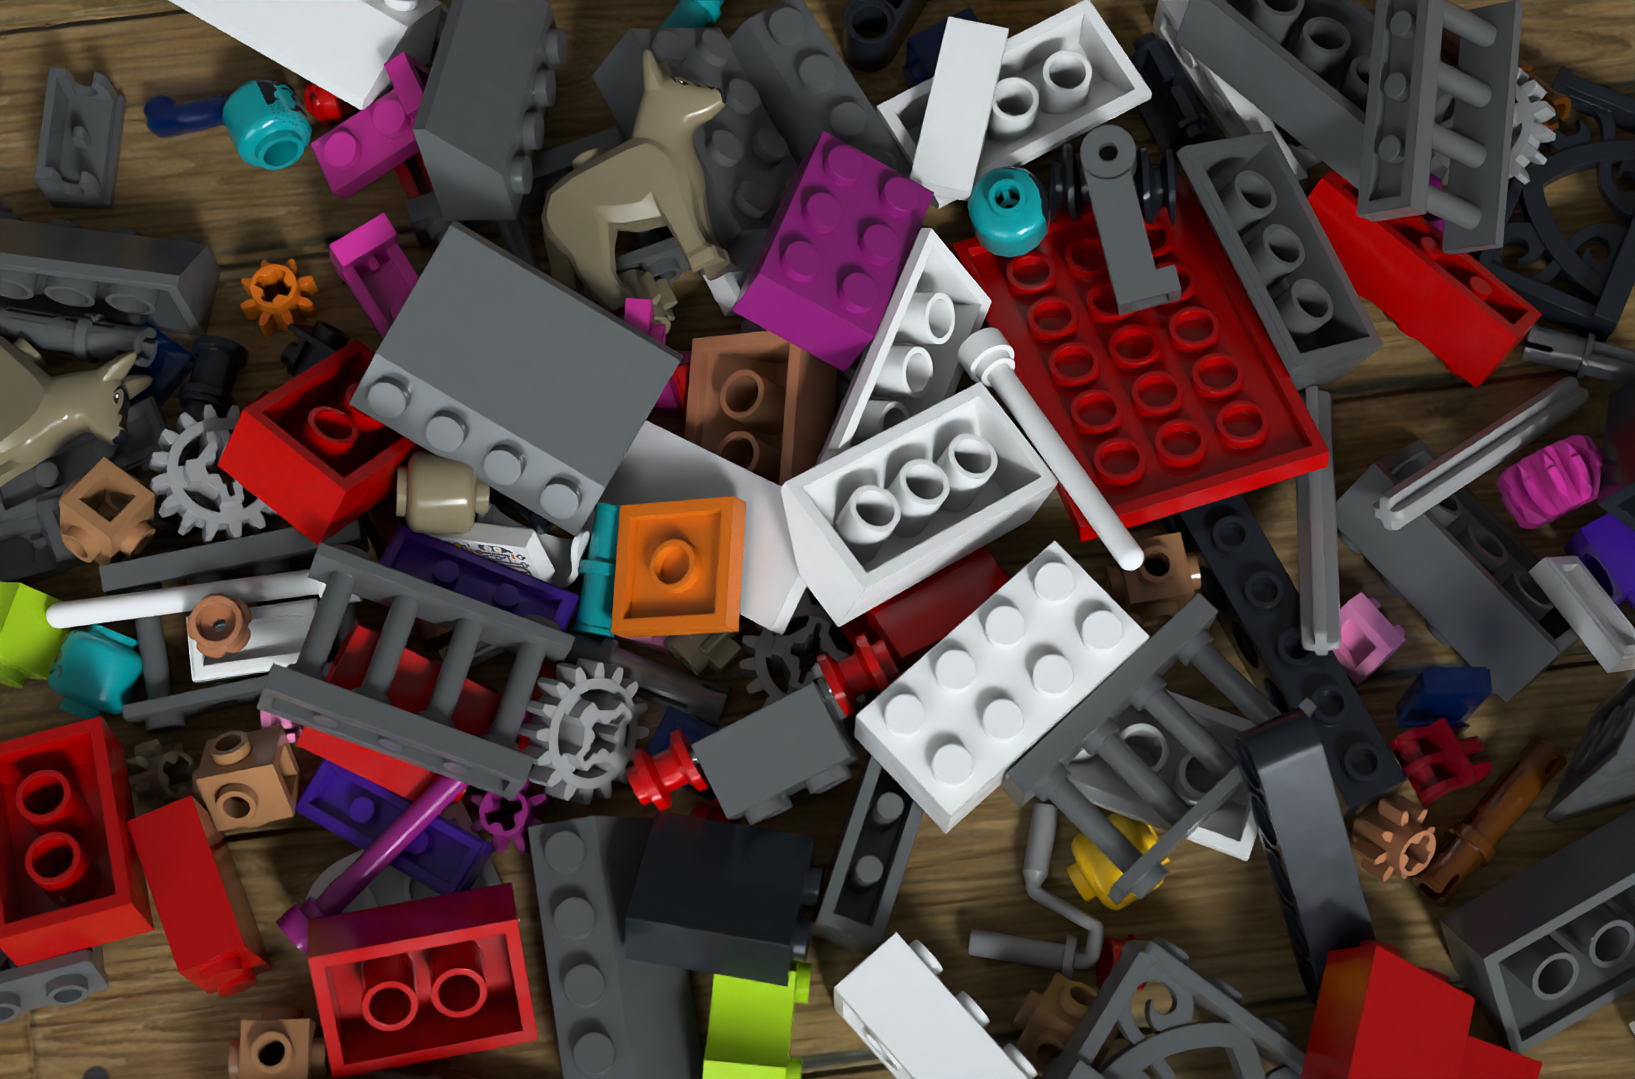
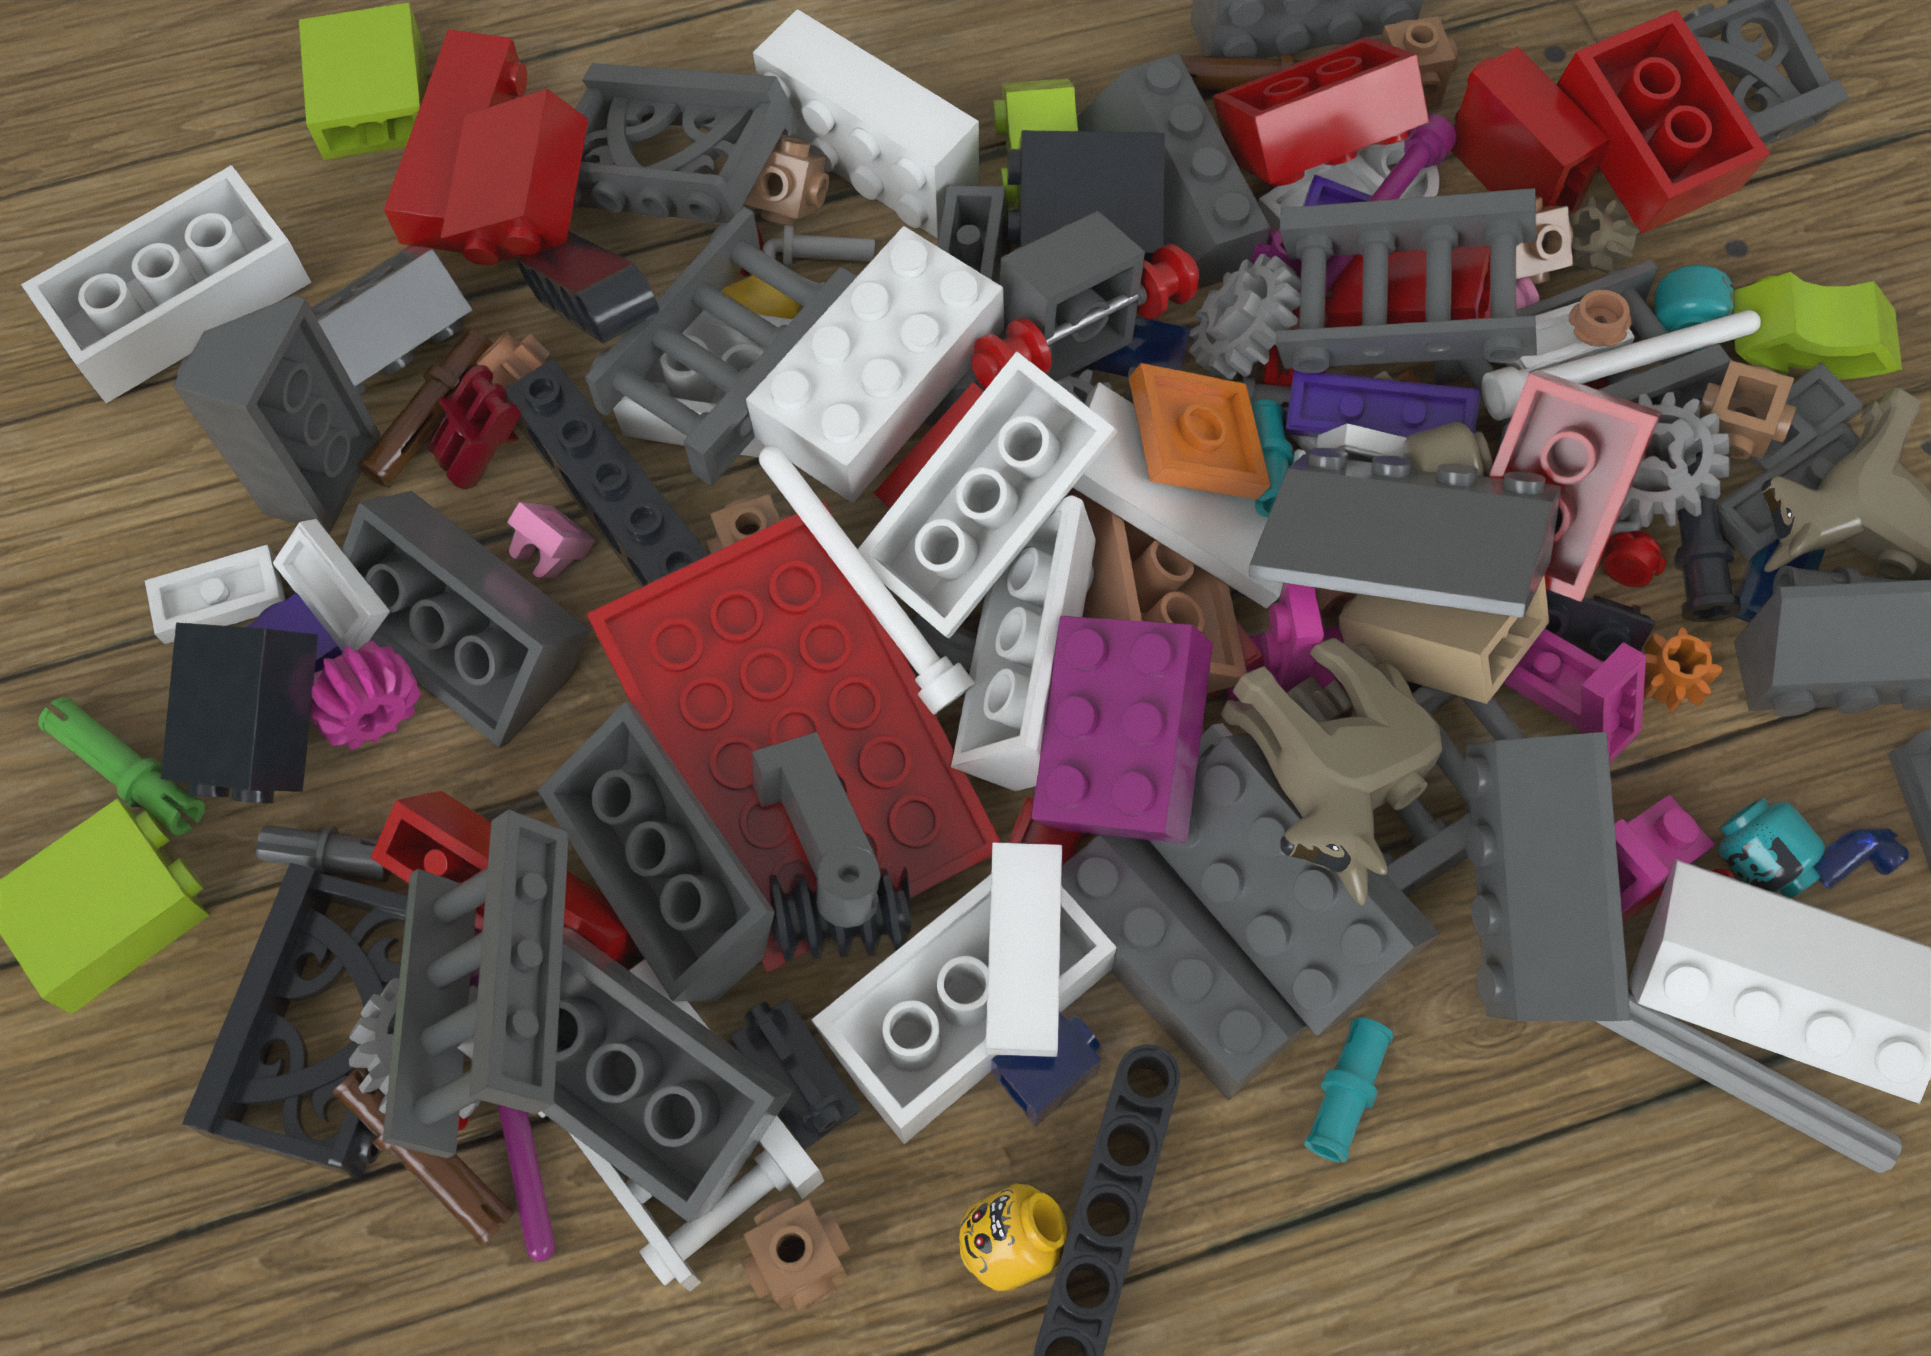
camera: 170 degrees right, 5 degrees down
teal head [967,166,1050,257] -> none
light grey axle [1296,385,1341,656] -> none
light grey axle [1373,376,1588,530] -> none
clear blue tile [1396,667,1492,727] -> none

